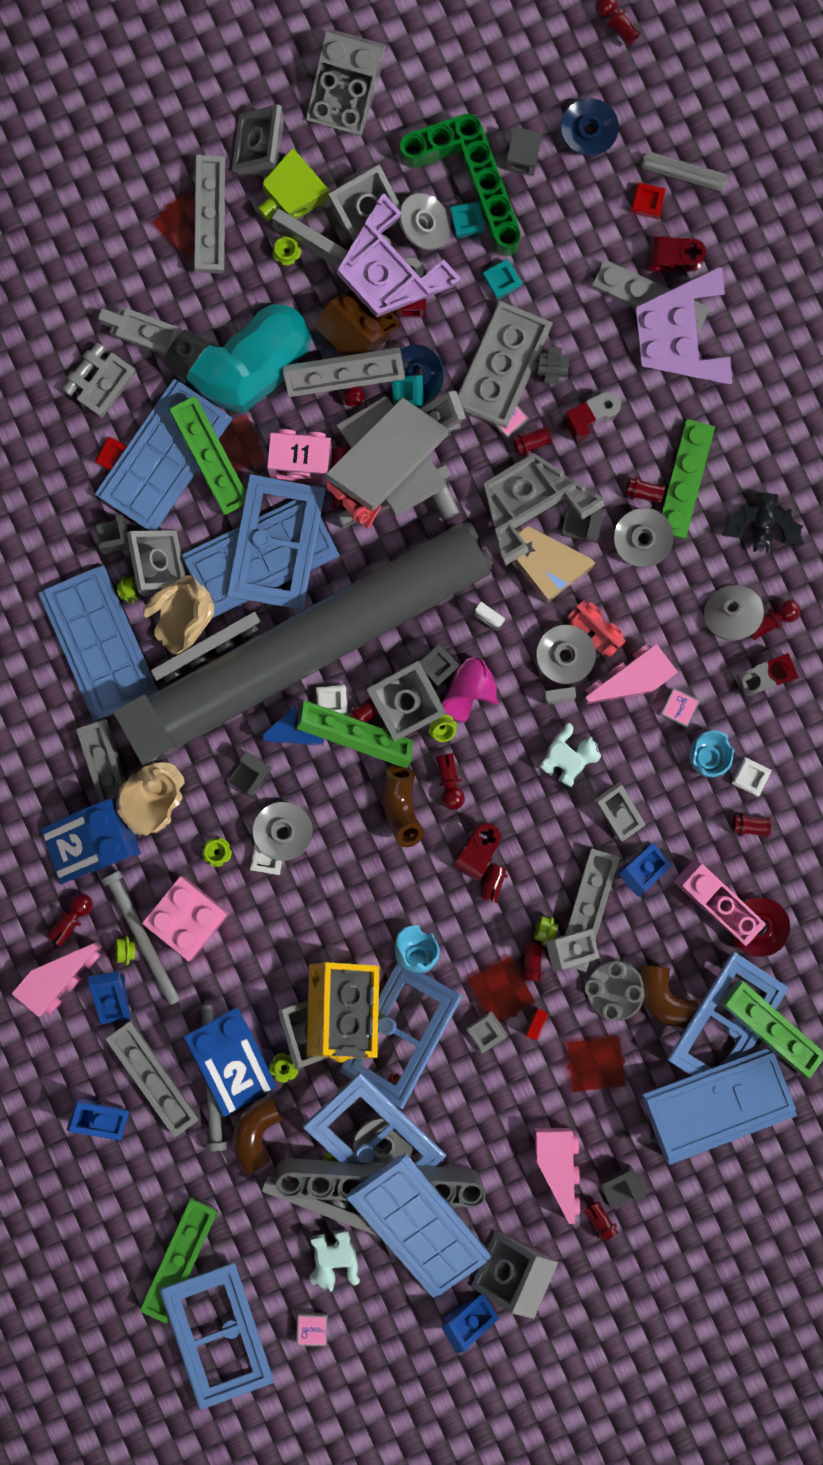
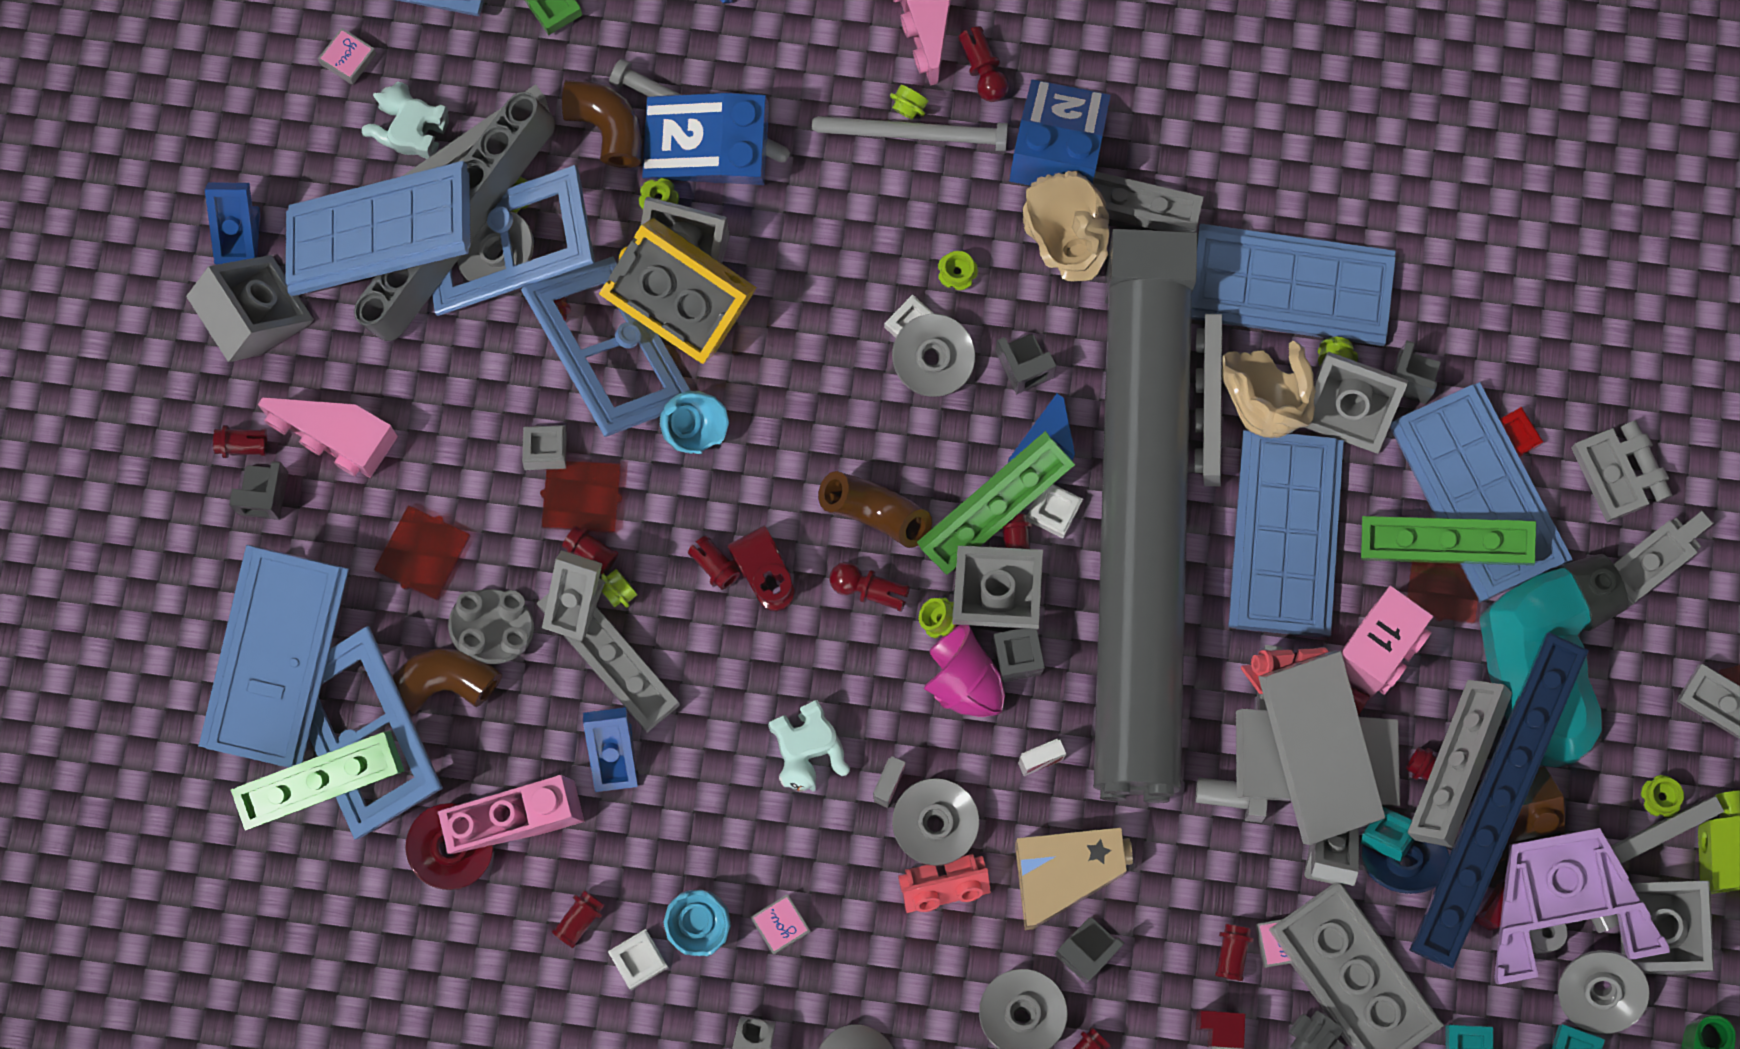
camera: 125 degrees right, 10 degrees down
blue slope [89,972,130,1024] -> none
light grey plate [106,1021,200,1138] -> none
bright pink brick [142,876,230,961] -> none
medium blue door [227,474,326,610] -> none
light grey wing [484,453,605,565] -> none
red tile [525,1007,548,1041] -> none
bright pink slope [583,644,678,704] -> none
light grey slope [594,782,646,842] -> none
none -> dark blue tile [1409,632,1589,970]

